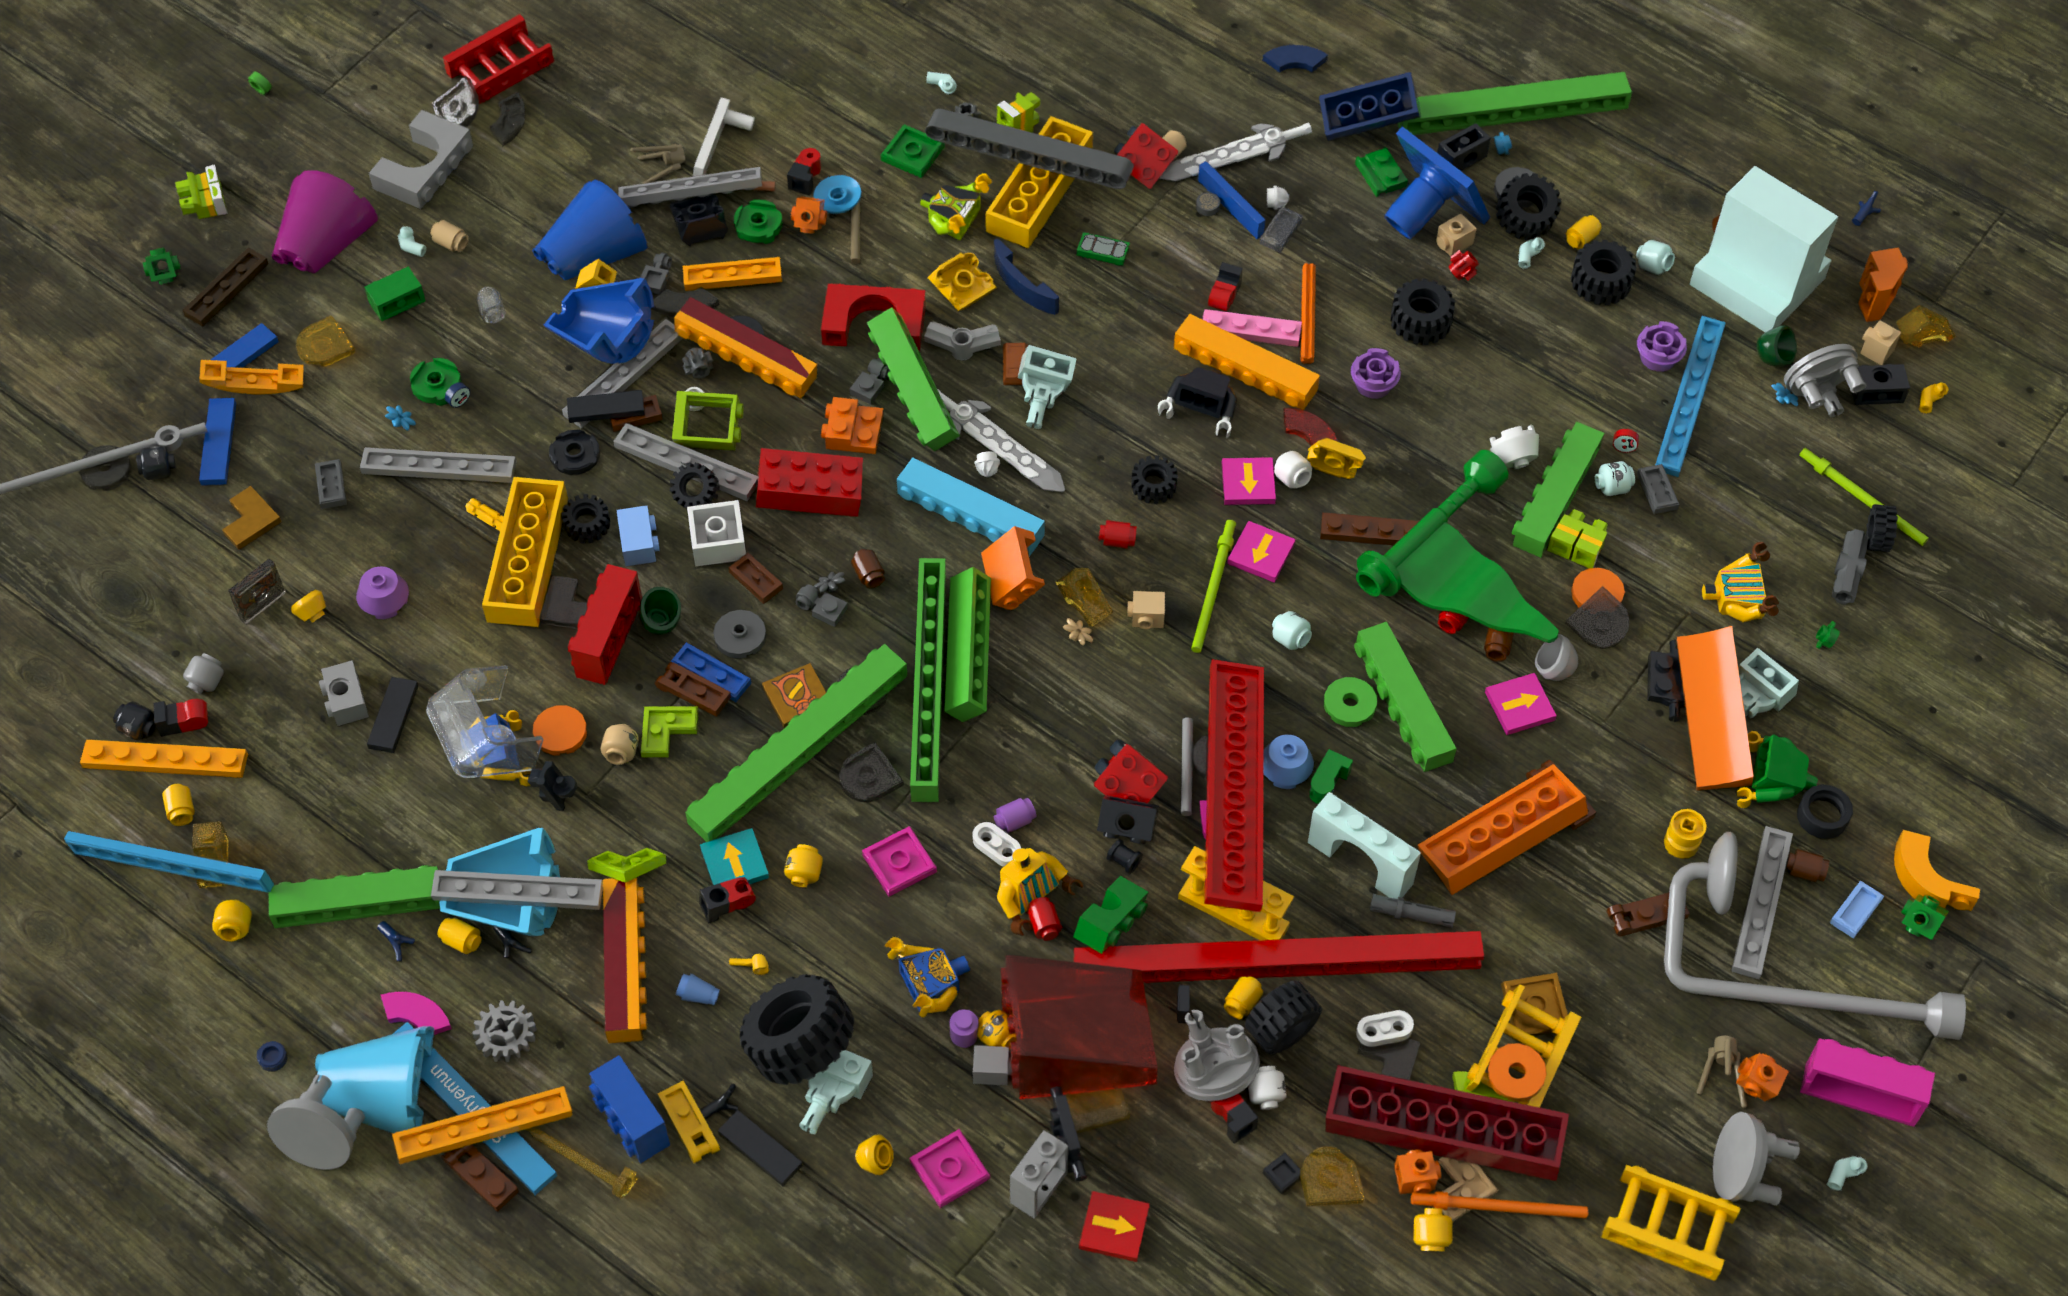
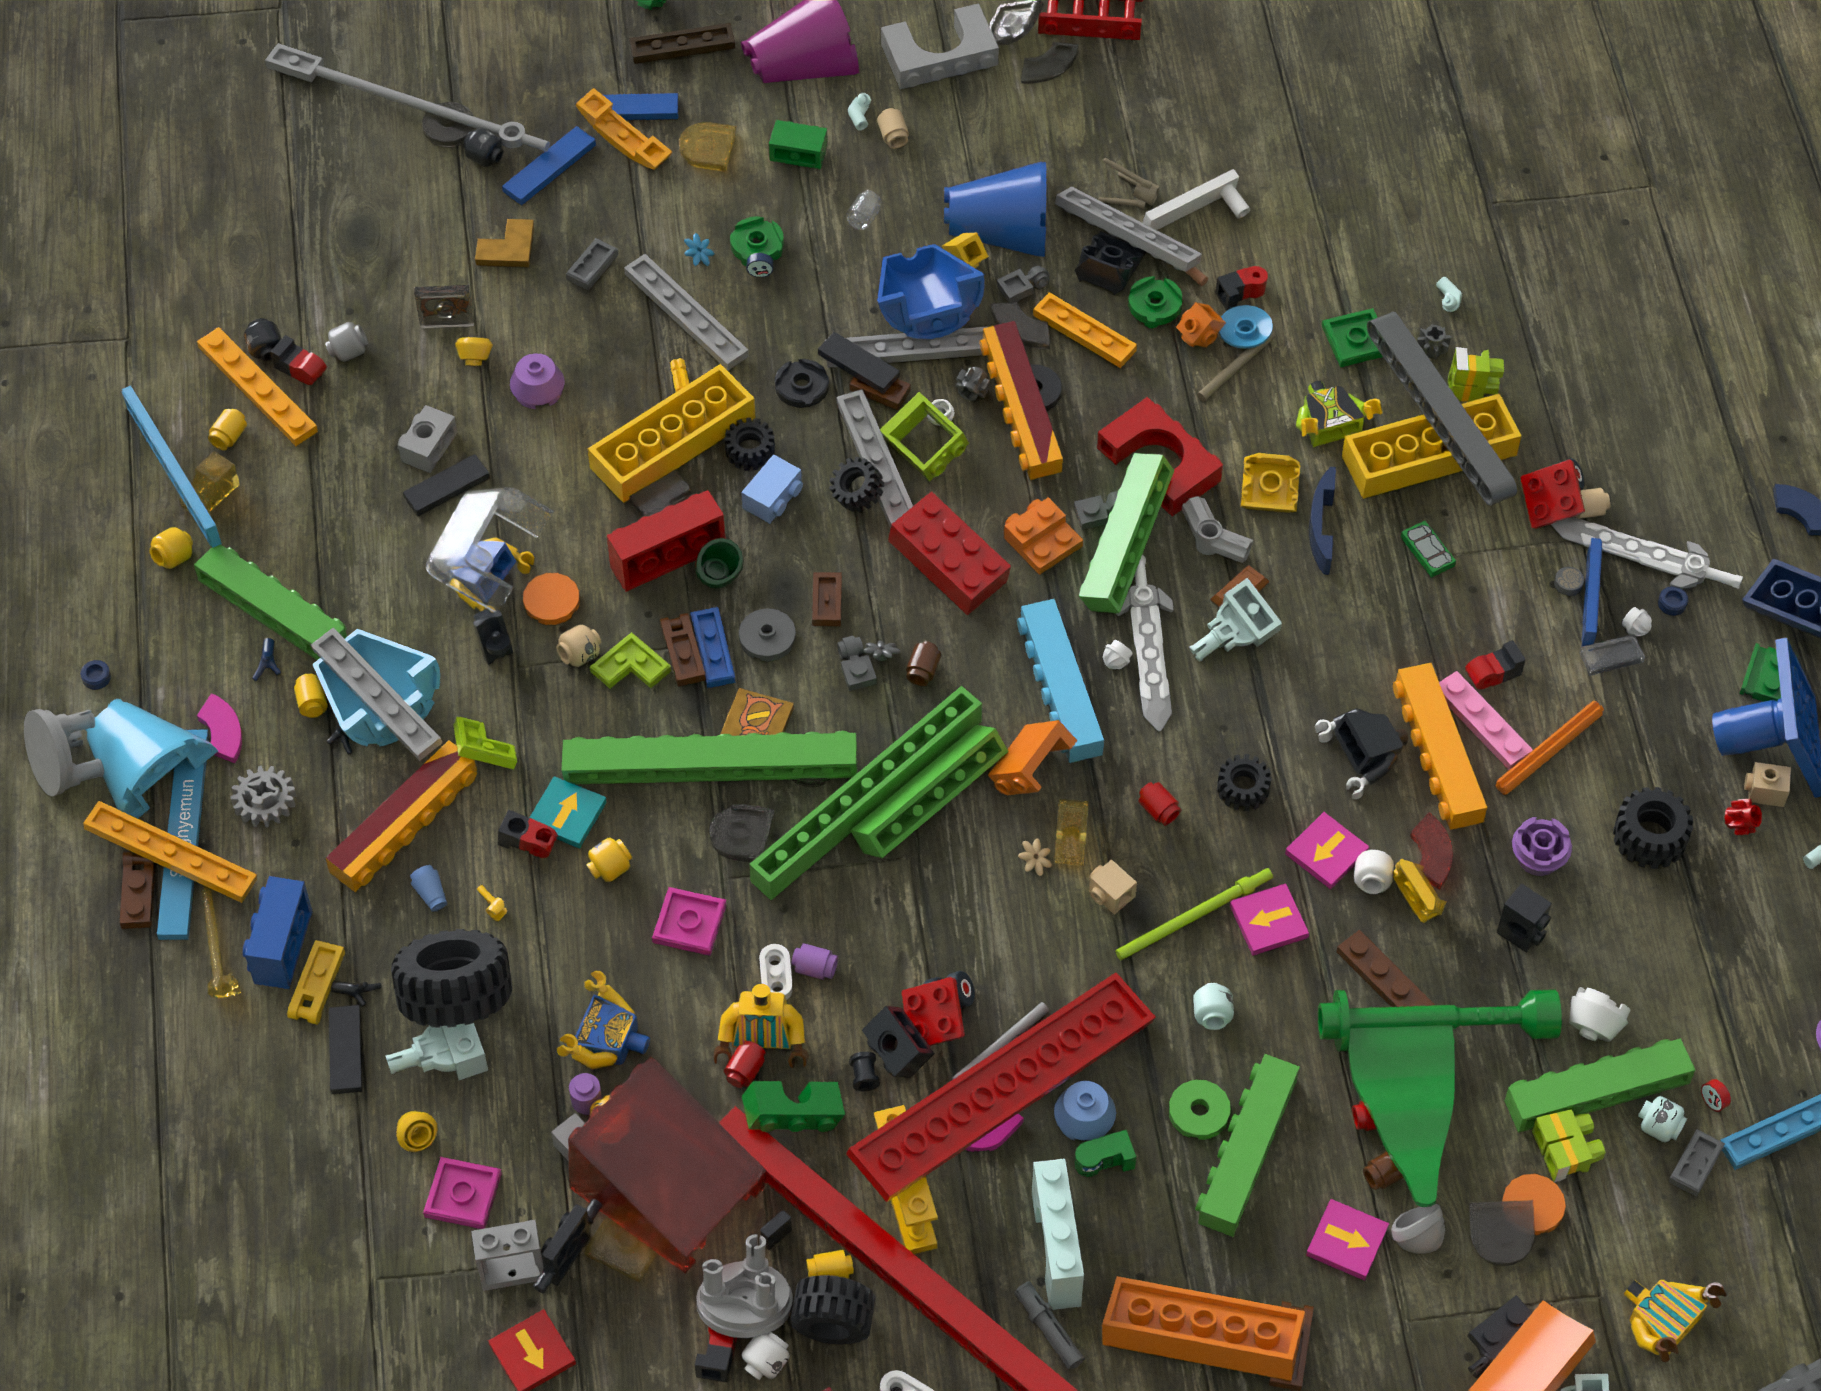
camera: 45 degrees right, 0 degrees up
white brick [687,500,746,567] -> none
none -> black brick [1497,883,1552,953]
none -> dark blue tile [1658,586,1688,616]

